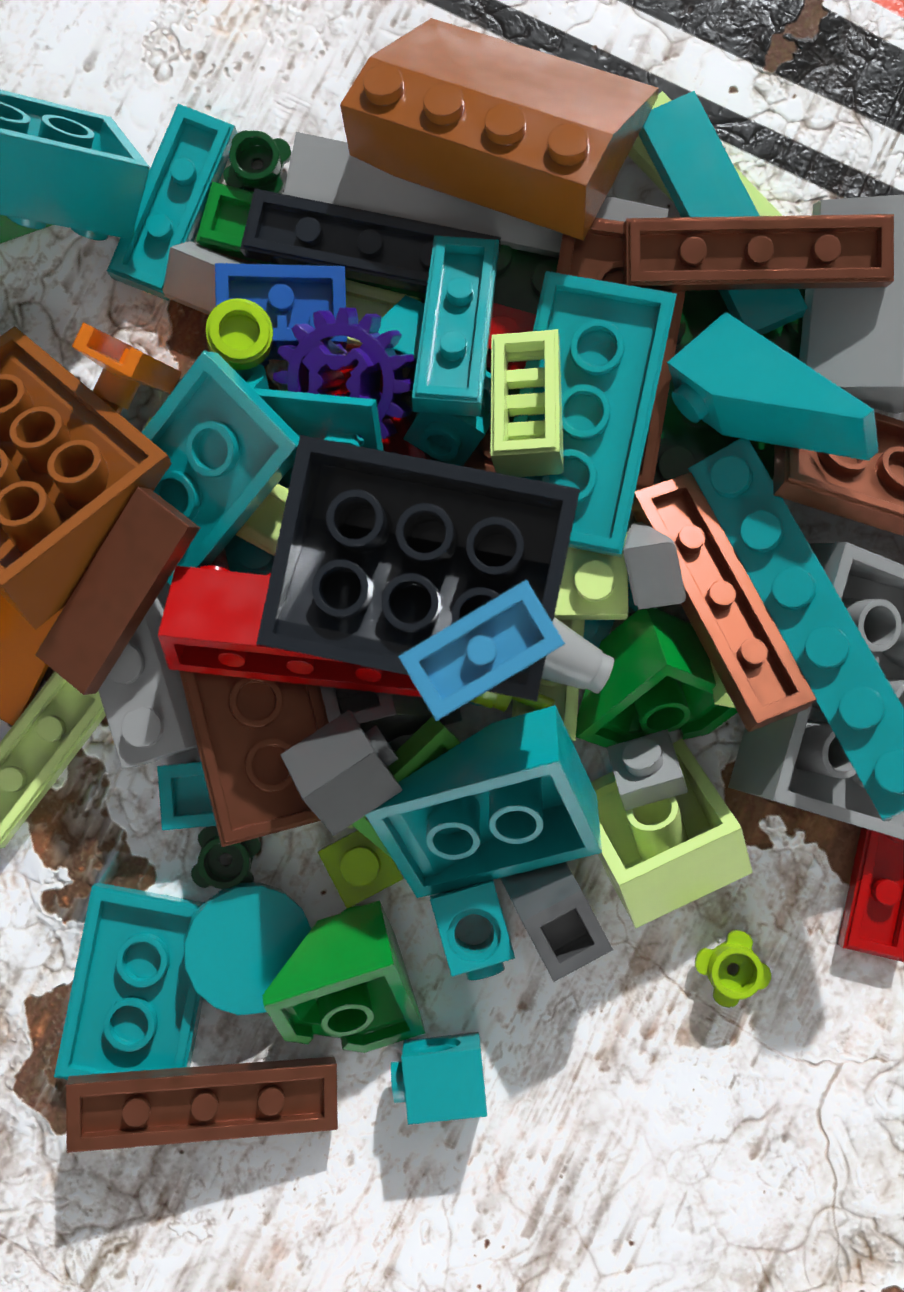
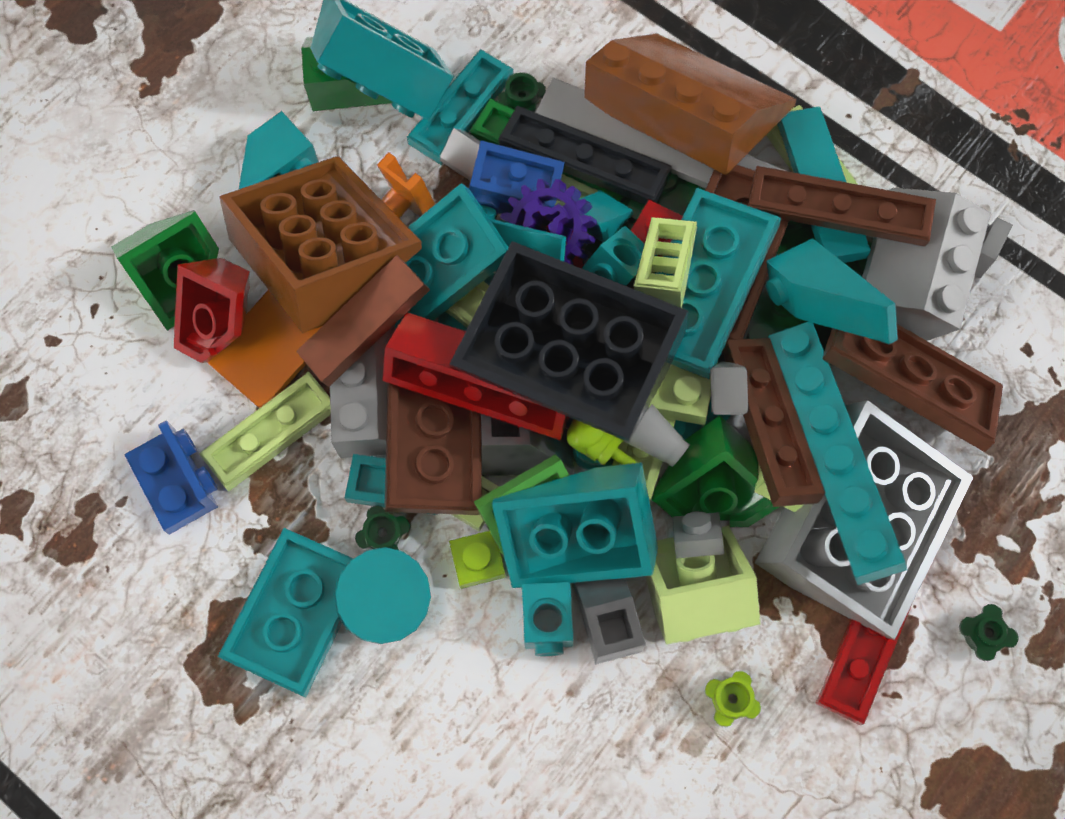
camera: 15 degrees right, 15 degrees down
copper plate [66,1056,338,1153] -> none
lime tile [206,298,273,370] -> none
green slope [262,900,425,1053] -> none
dark grey brick [281,709,403,836] -> none
teal brick [391,1032,487,1125] -> none
dark azure plate [398,580,565,721] -> none
teal tile [412,235,499,417] -> none

